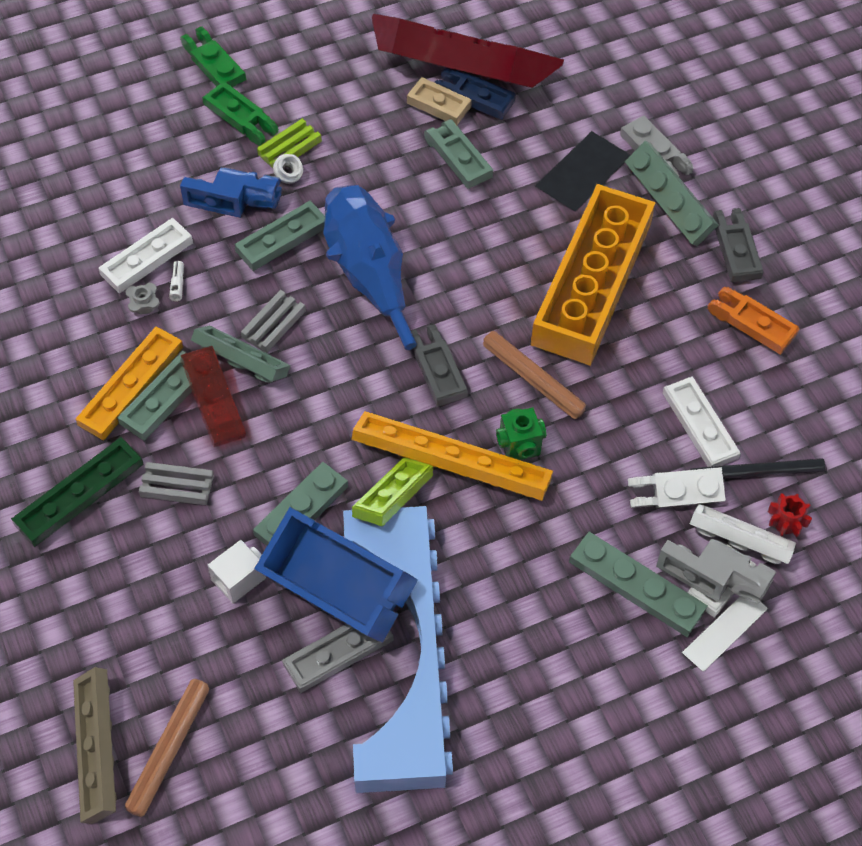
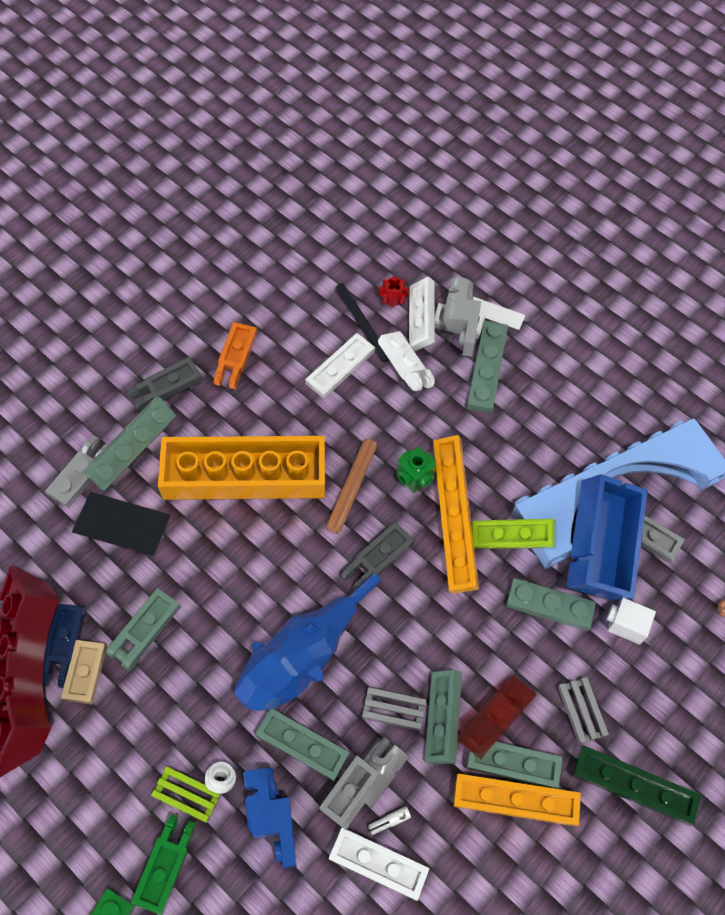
camera: 115 degrees left, 5 degrees up
light grey plate [126,283,160,314] -> none
none -> light grey plate [319,738,409,830]

